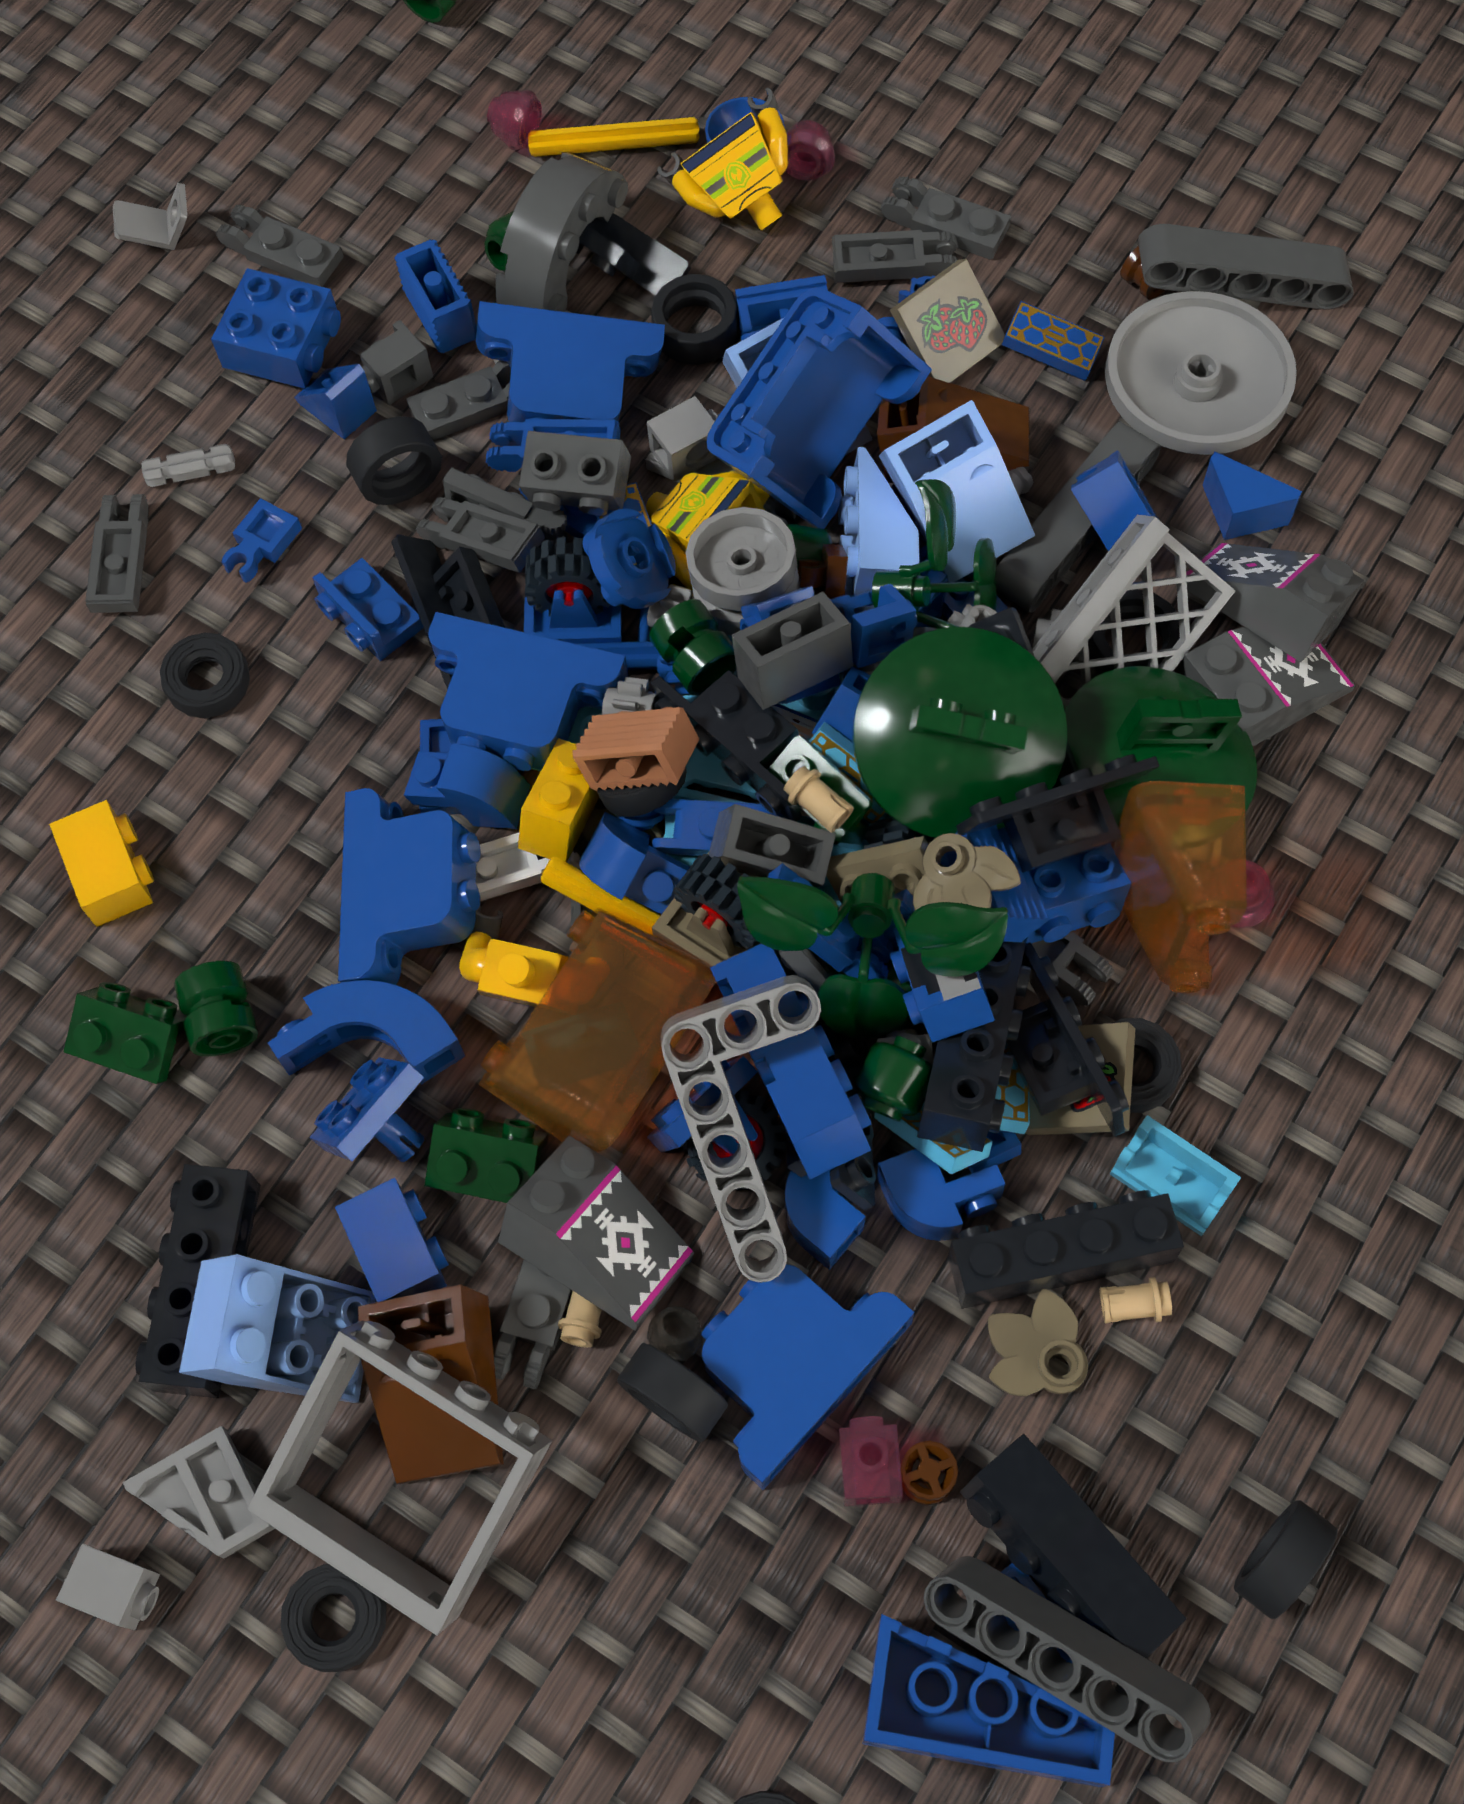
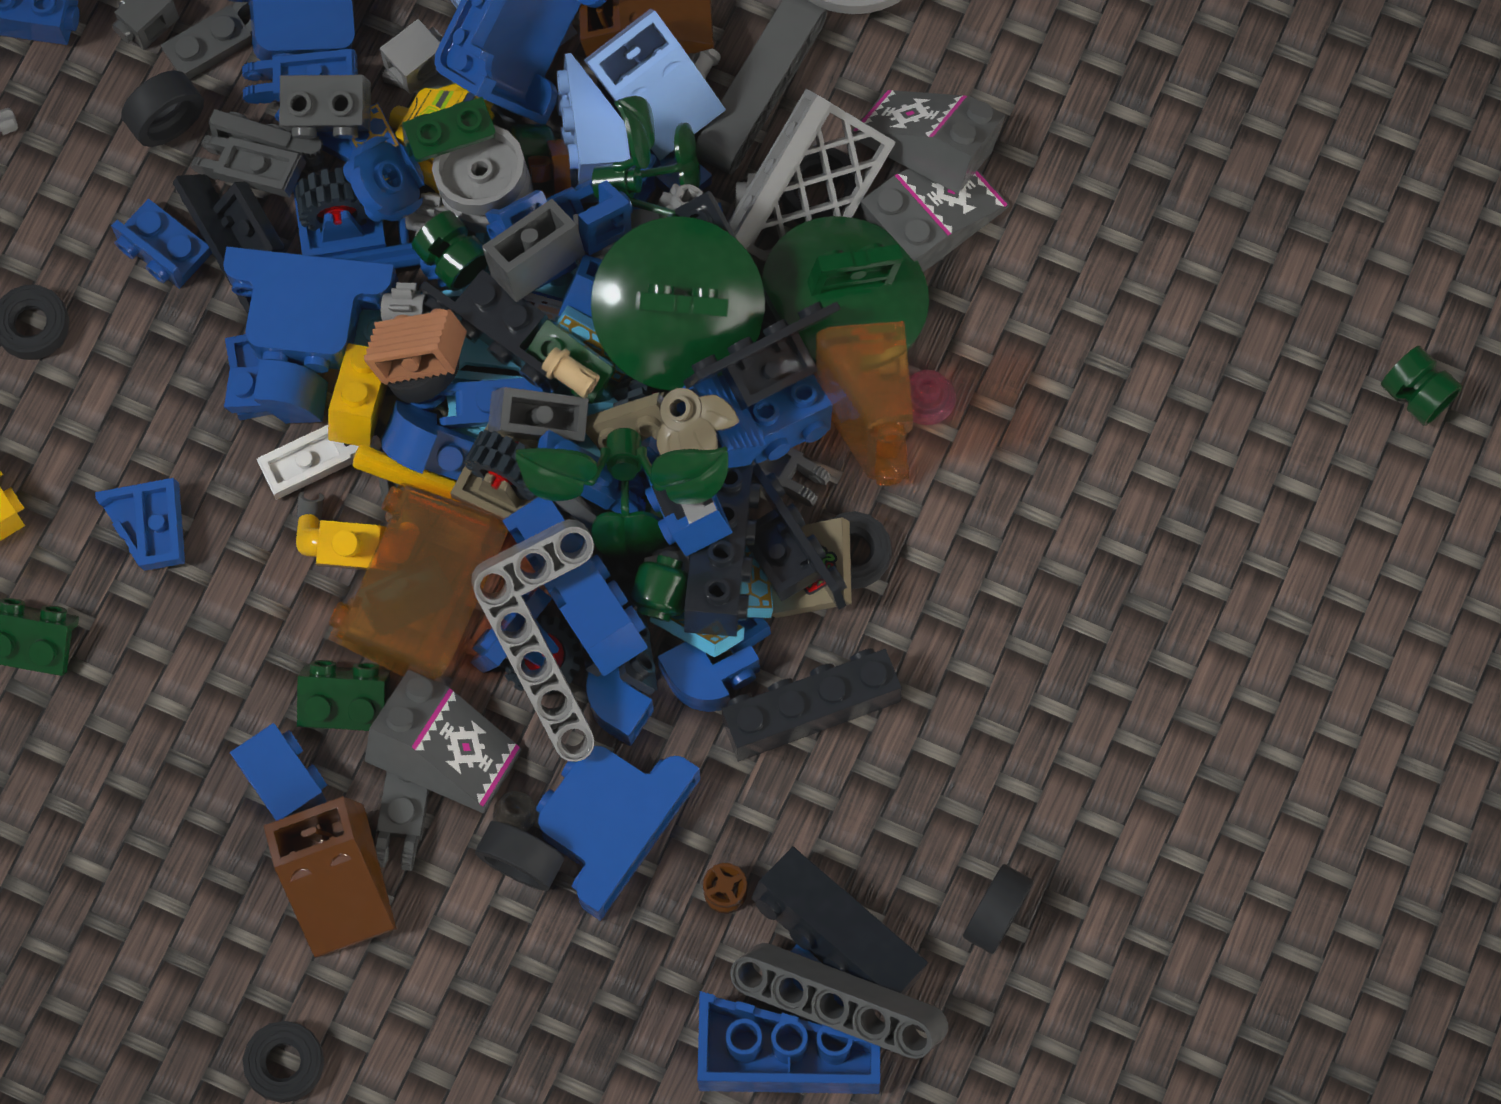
camera: 10 degrees left, 5 degrees up
light grey brick [56,1544,160,1630] -> none
light grey wing [123,1426,275,1559] -> none
black brick [135,1164,261,1399] -> none
dark green wheel [174,961,258,1056] -> none
light blue slope [179,1254,376,1403] -> none
blue plate [222,498,302,583] -> none
light grey window [247,1320,553,1636] -> none
blue arch [267,980,465,1084] -> none
blue slope [294,364,377,439] -> none
blue plate [309,1057,425,1162] -> none
blue brick [338,788,481,985] -> none
tan pin [558,1291,602,1348] -> none
clear pink brick [839,1416,903,1507] -> none
dark tan plate [987,1289,1088,1397] -> none
blue hinge [1071,451,1163,551] -> none
tan pin [1100,1277,1172,1324] -> none
medium azure hinge [1110,1115,1241,1236] -> none
blue slope [1202,452,1302,540] -> none
none -> blue wing [95,478,185,571]
none -> dark green bracket [402,97,496,162]

